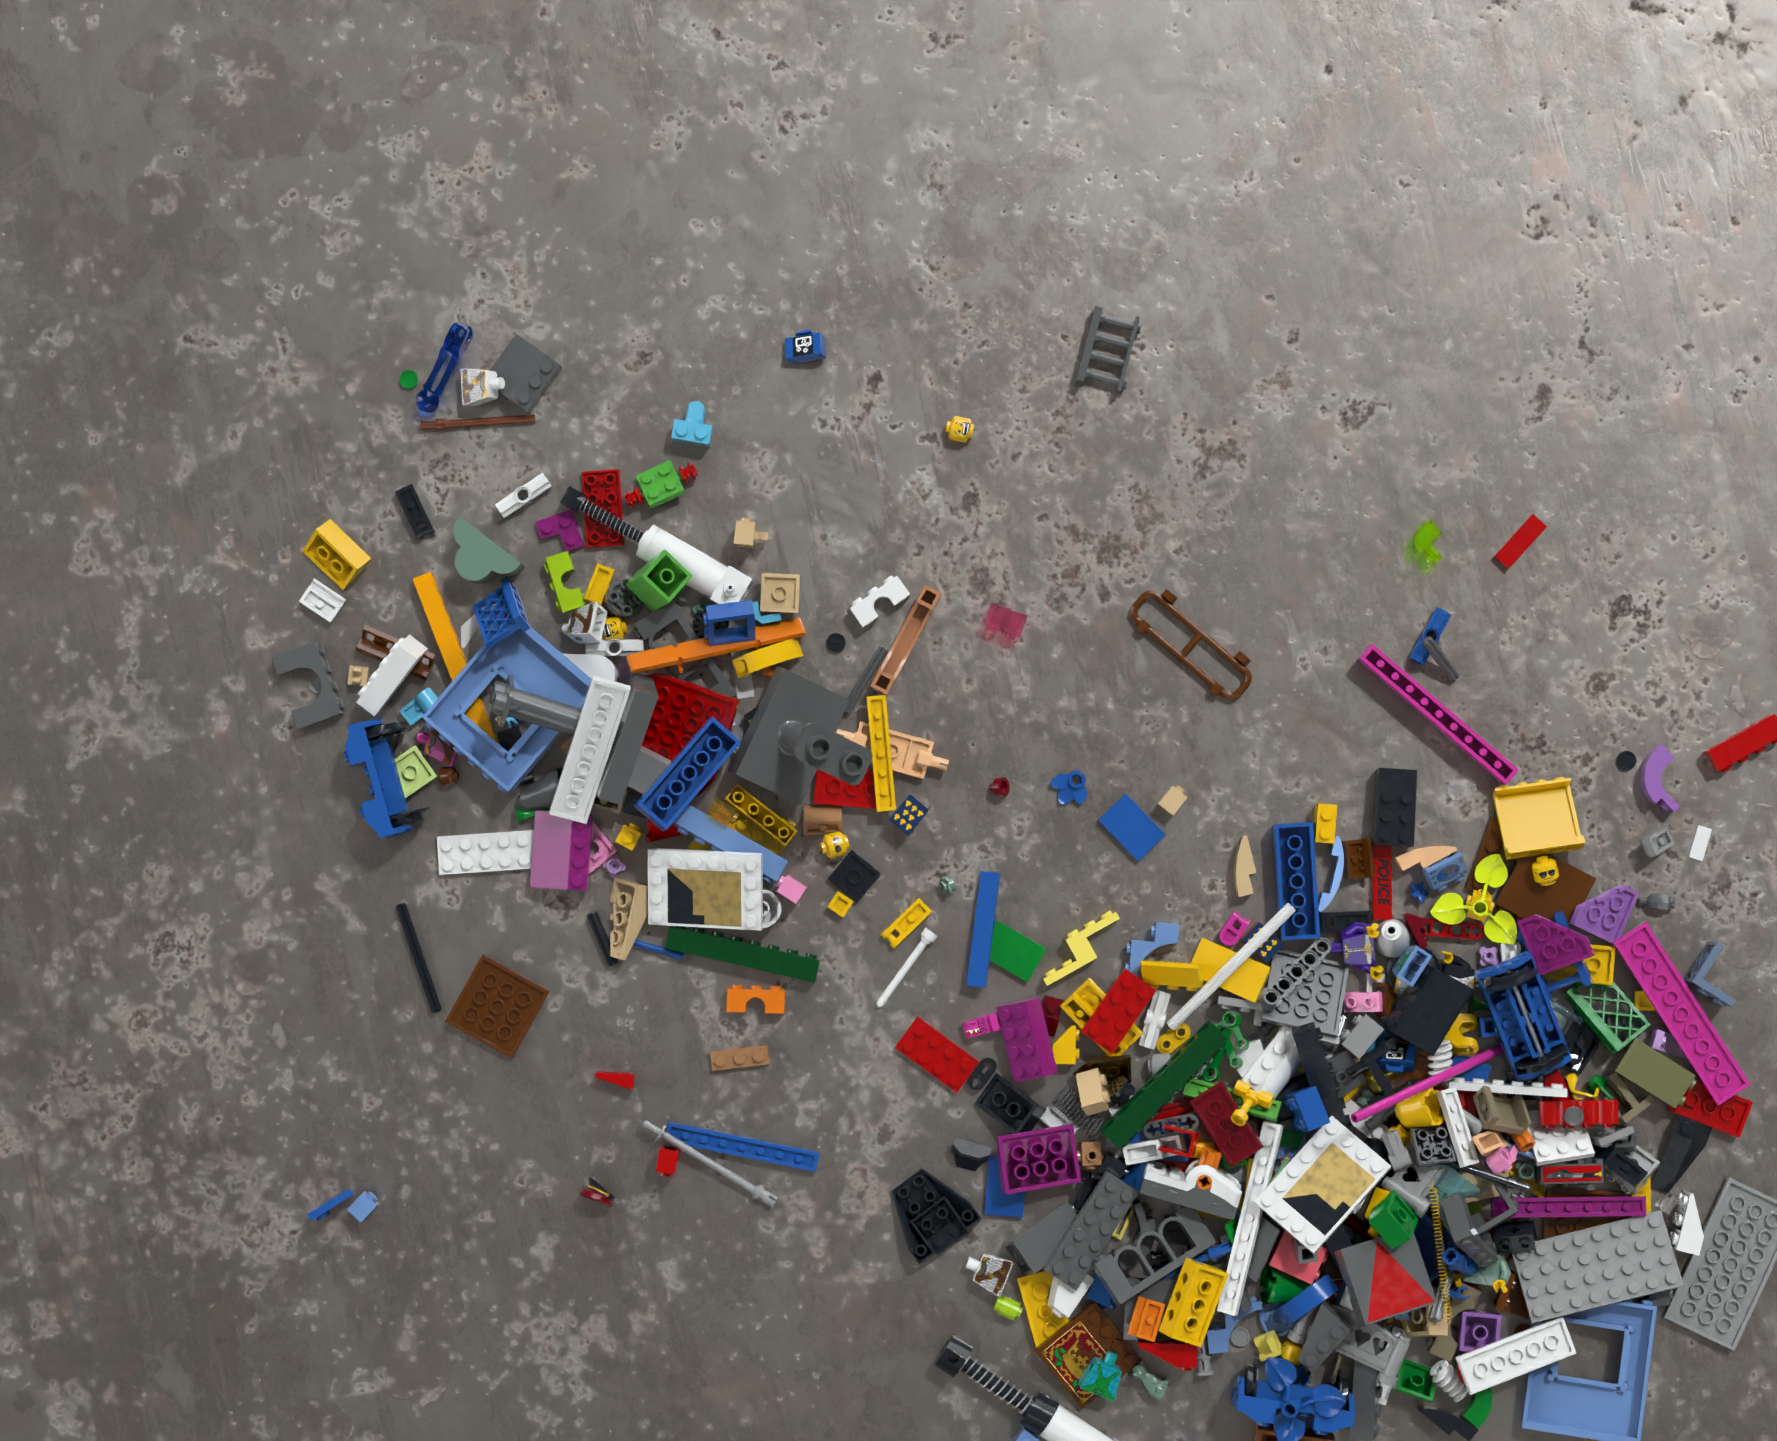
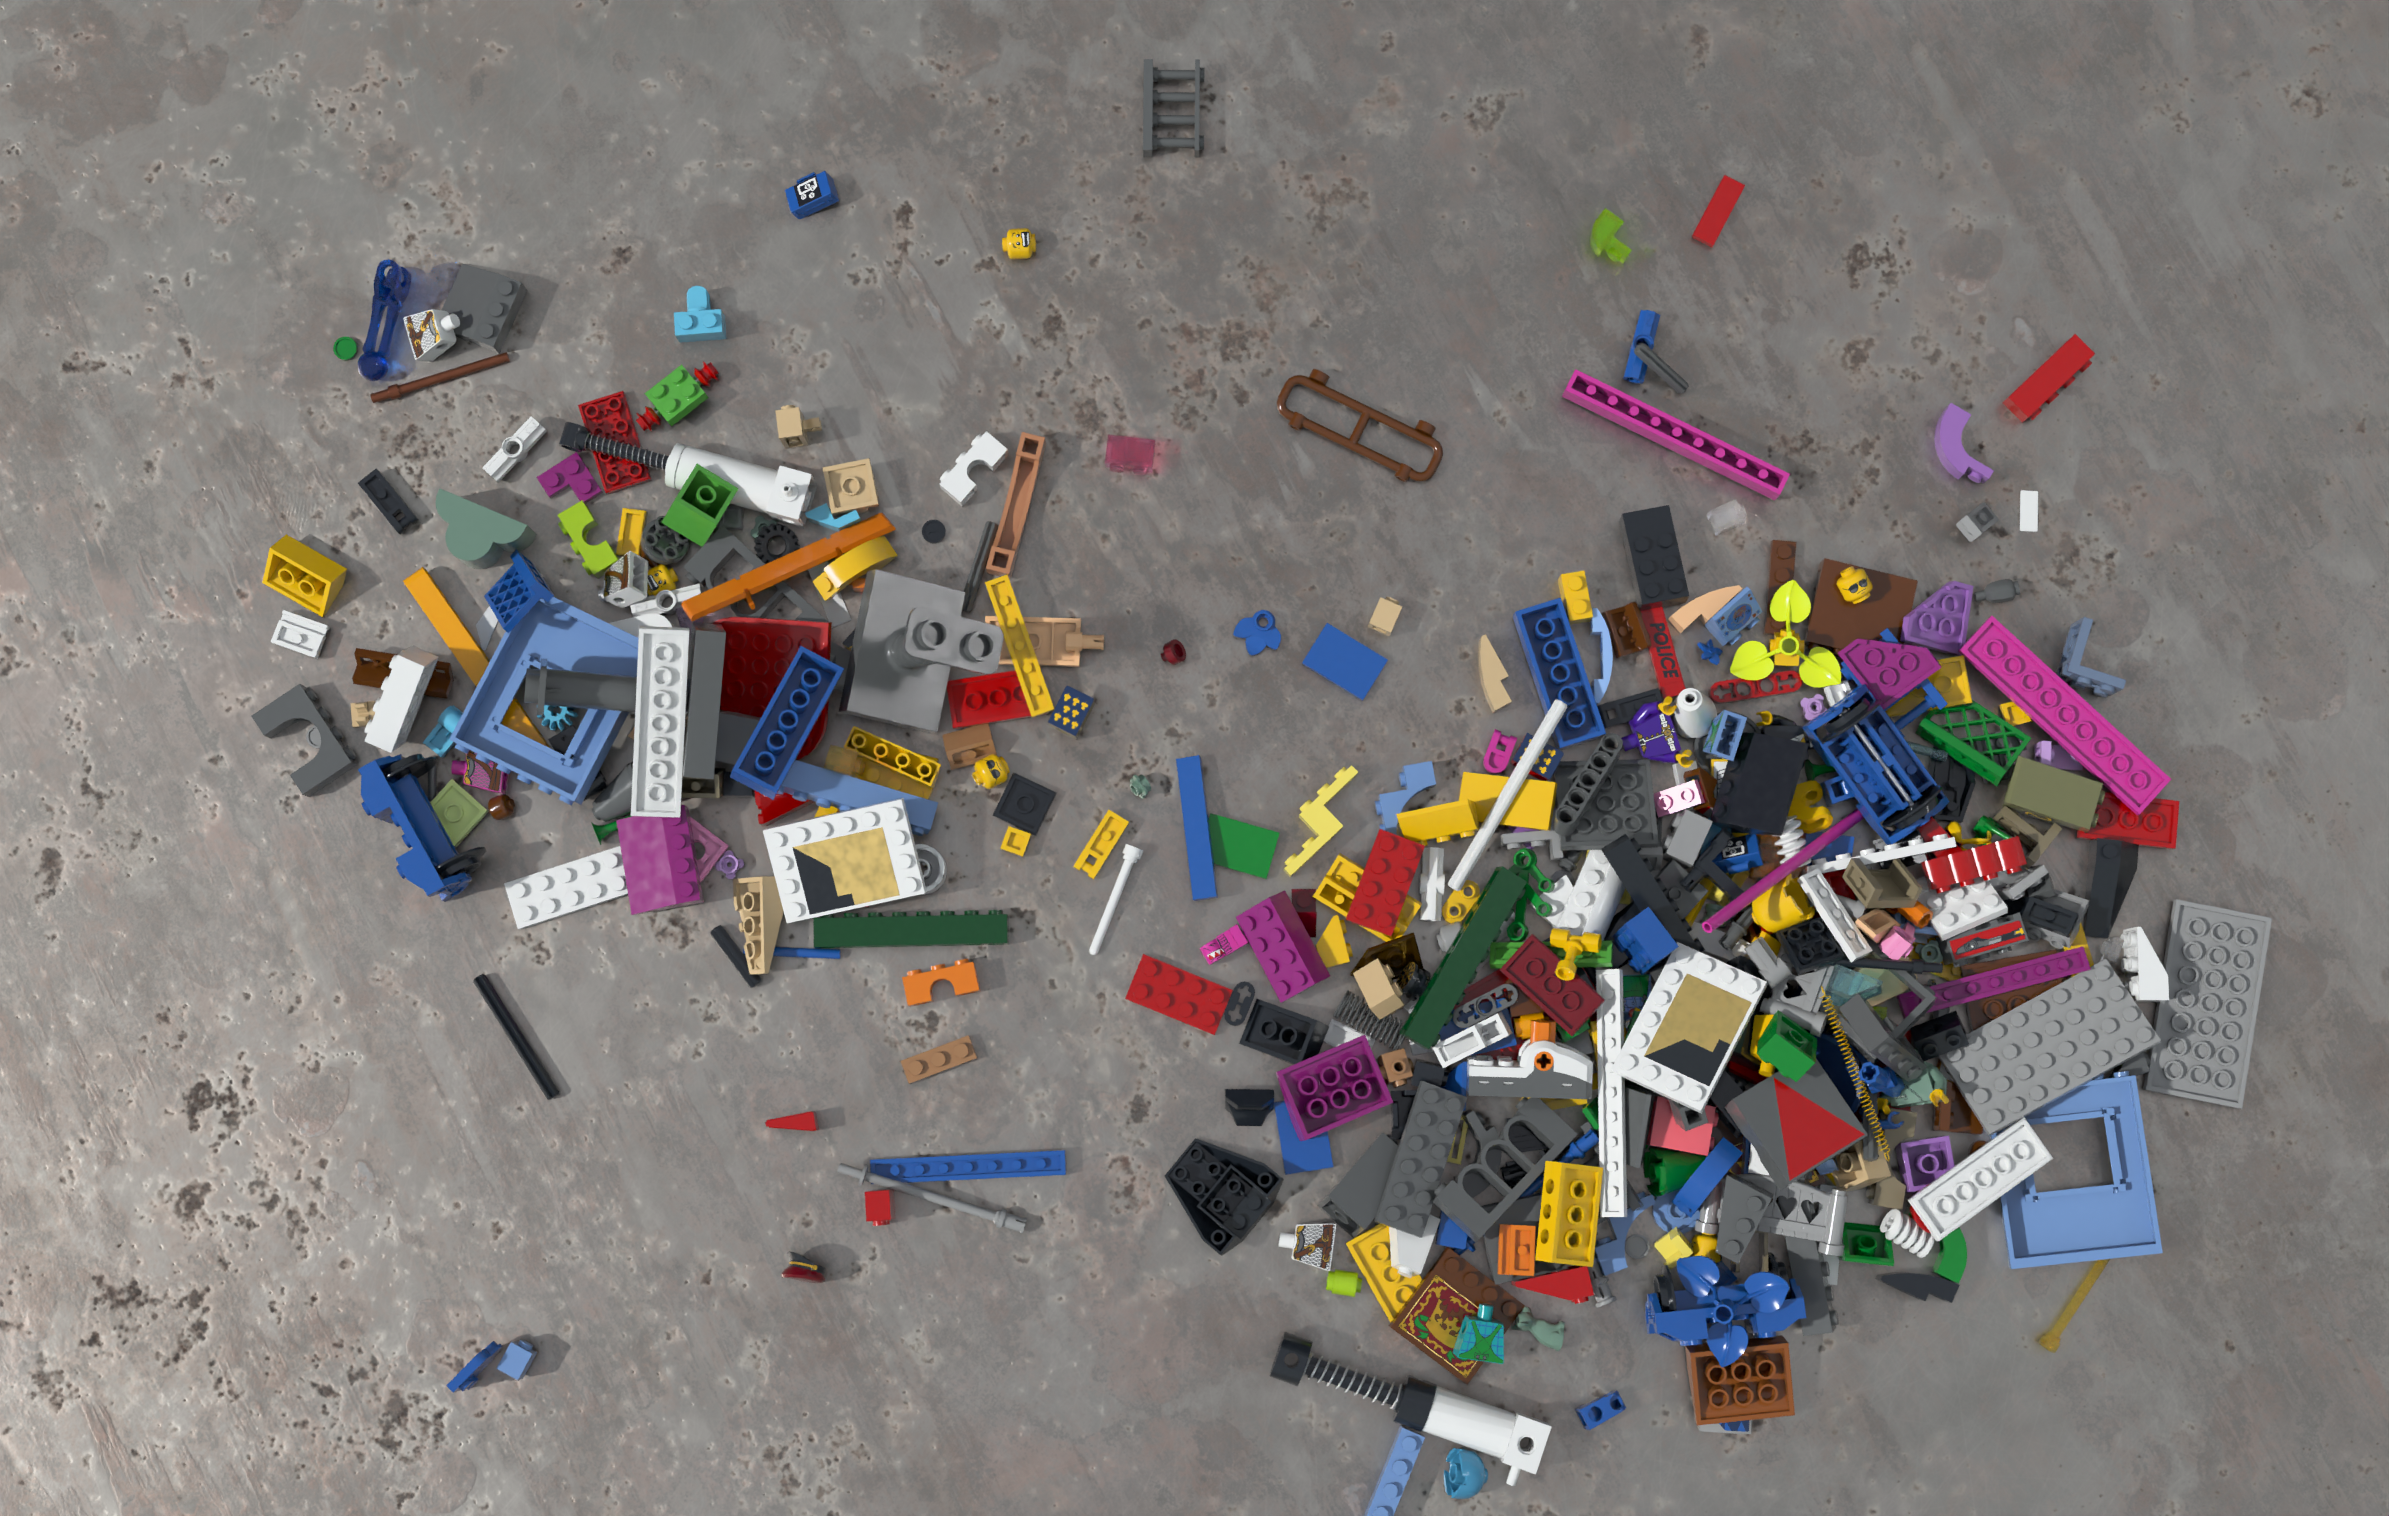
camera: 20 degrees left, 5 degrees down
reddish brown plate [445,954,550,1059] -> none
yellow brick [615,823,644,851] -> none
blue window [703,600,756,646] -> none
bright pink brick [776,875,807,904] -> none
red piece [1158,1123,1200,1158] -> none
dark red slope [1402,913,1433,949] -> none
yellow panel [1492,777,1585,860] -> none
flat silver piece [1564,1106,1584,1126] -> none
black piece [1617,751,1636,770] -> none

